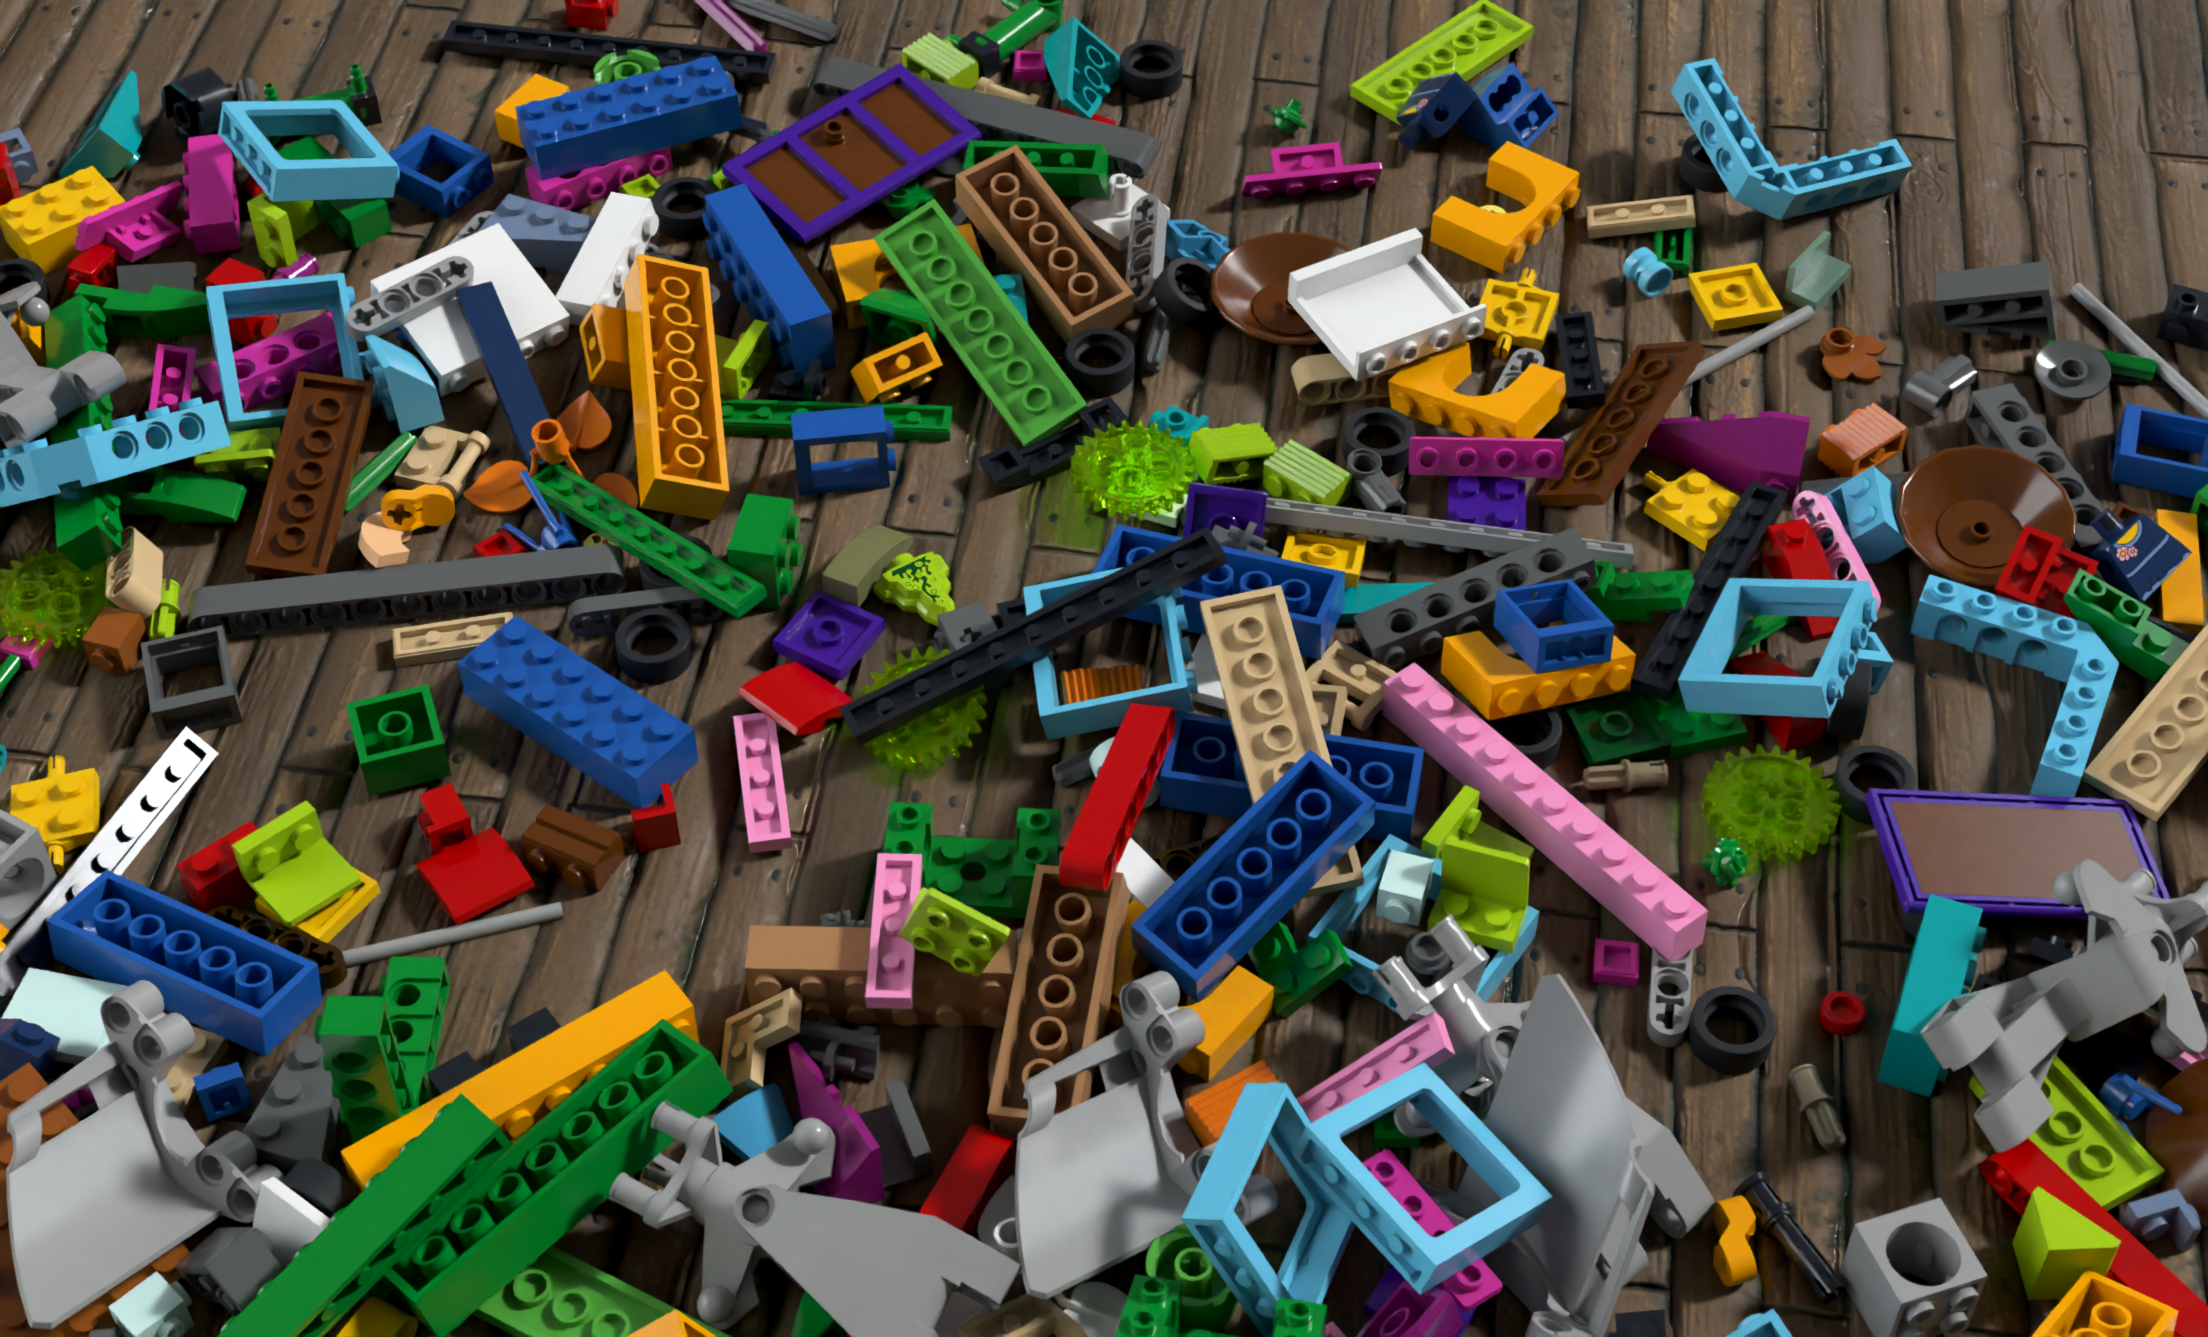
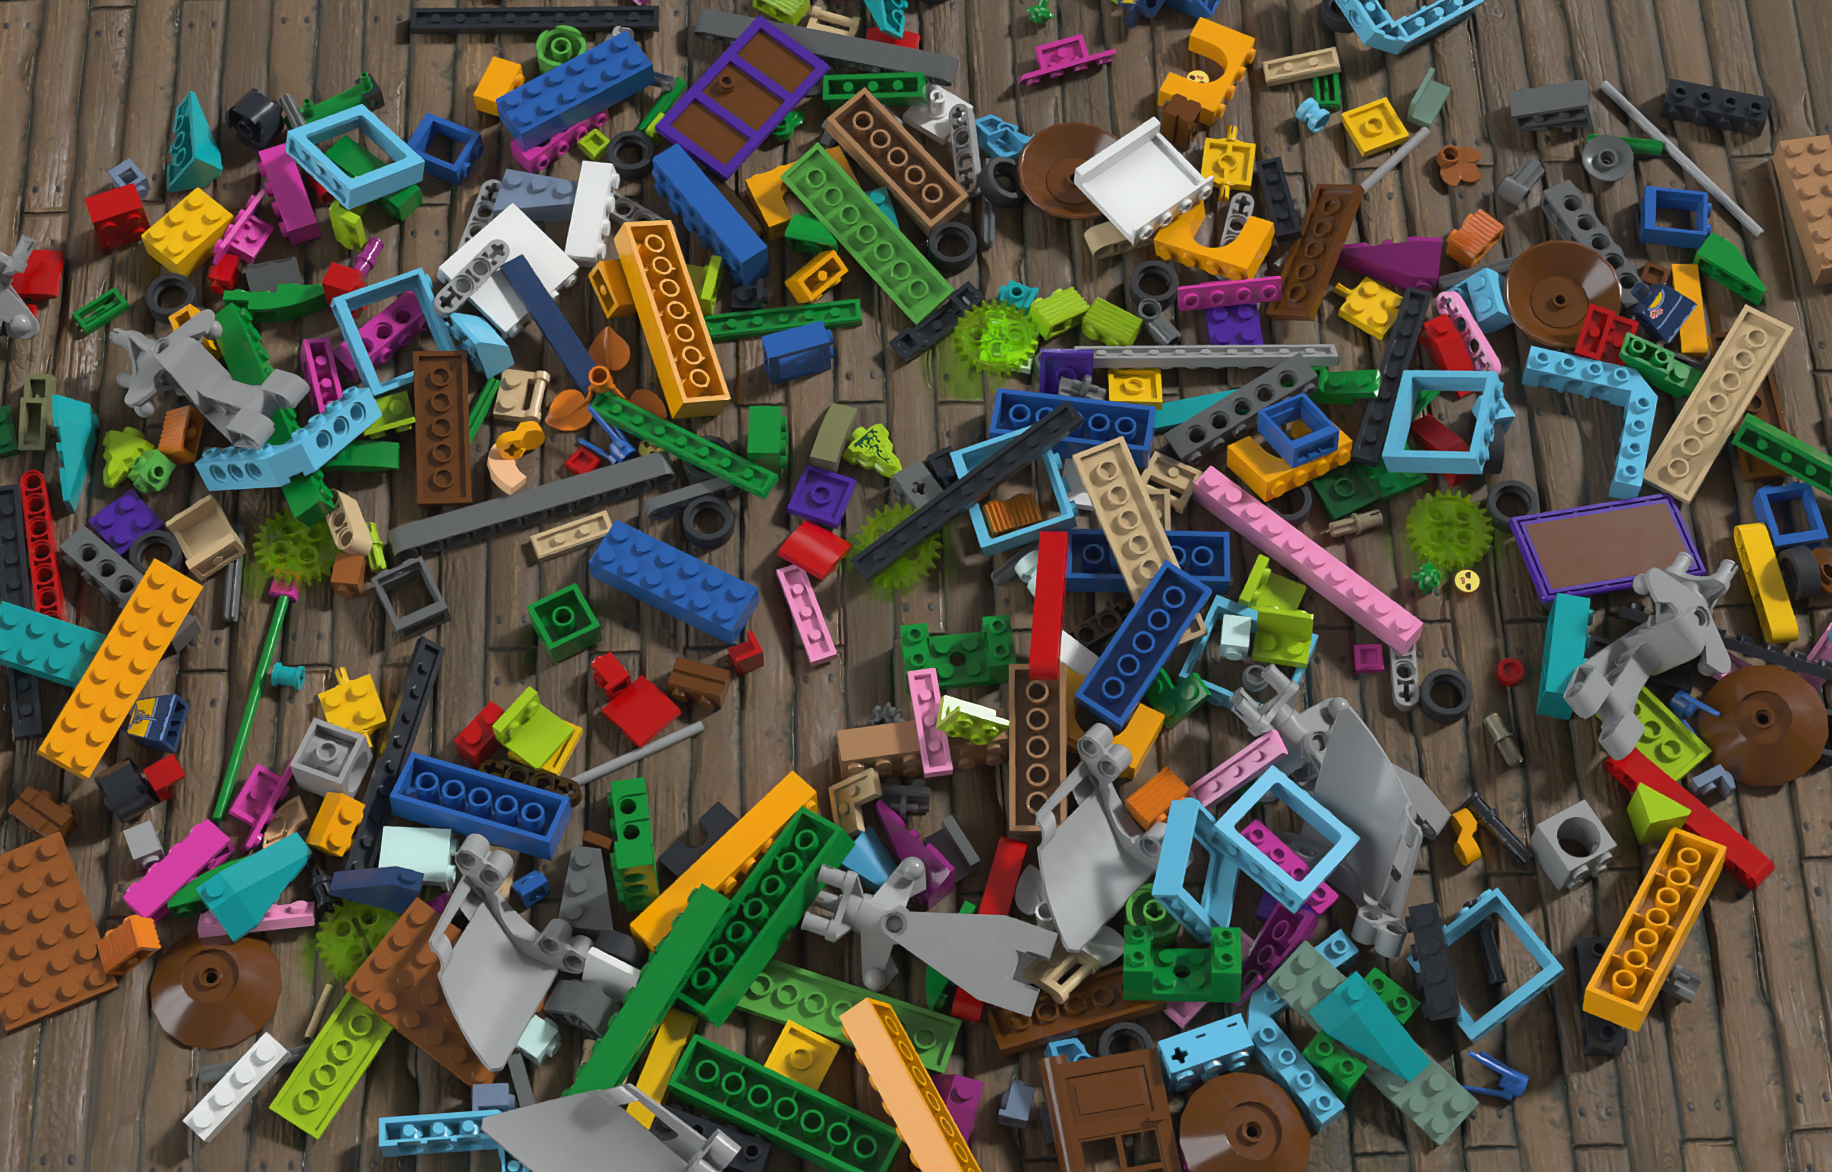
camera: 10 degrees left, 15 degrees up
none -> reddish brown brick [1160,93,1201,151]
none -> tile [1452,569,1481,597]

